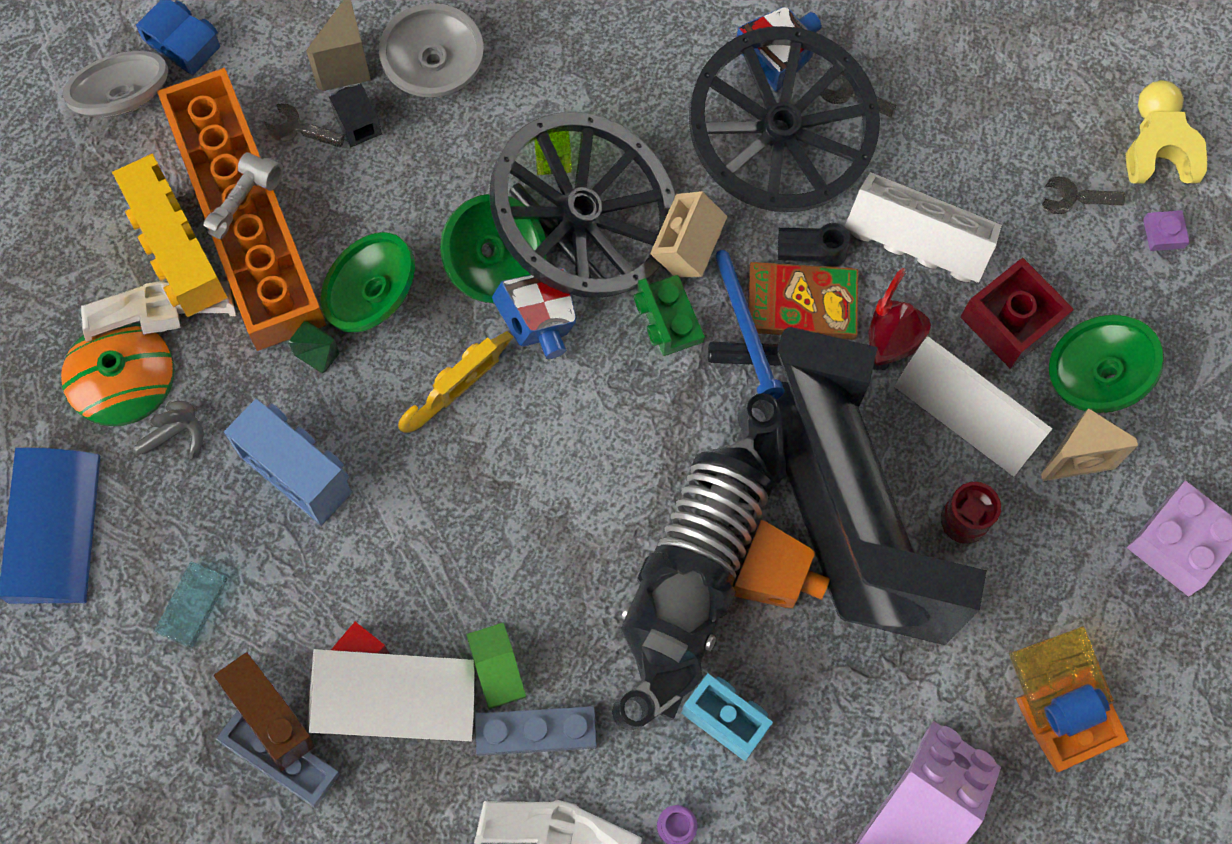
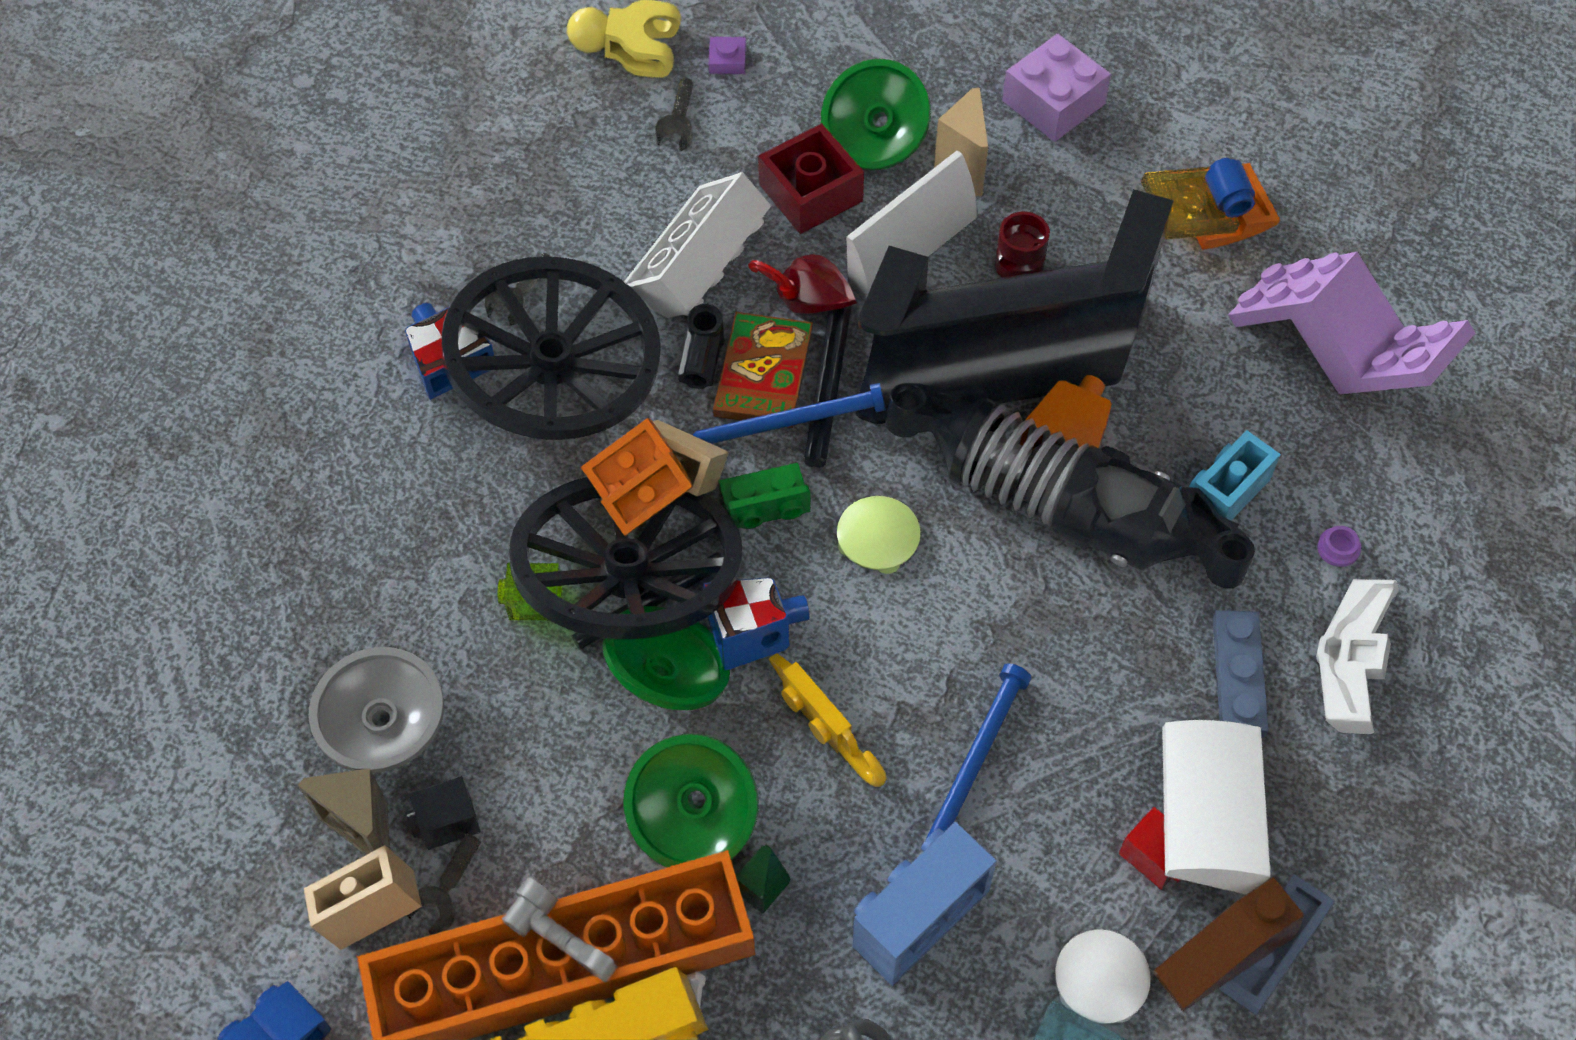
camera: 80 degrees left, 10 degrees down
bright green slope [466,622,526,709] -> none
none -> tan brick [304,845,422,950]
none -> orange slope [581,418,694,536]
none -> yellowish green dish [837,496,920,574]
none -> blue bar [925,663,1032,840]
none -> white dish [1055,930,1151,1024]

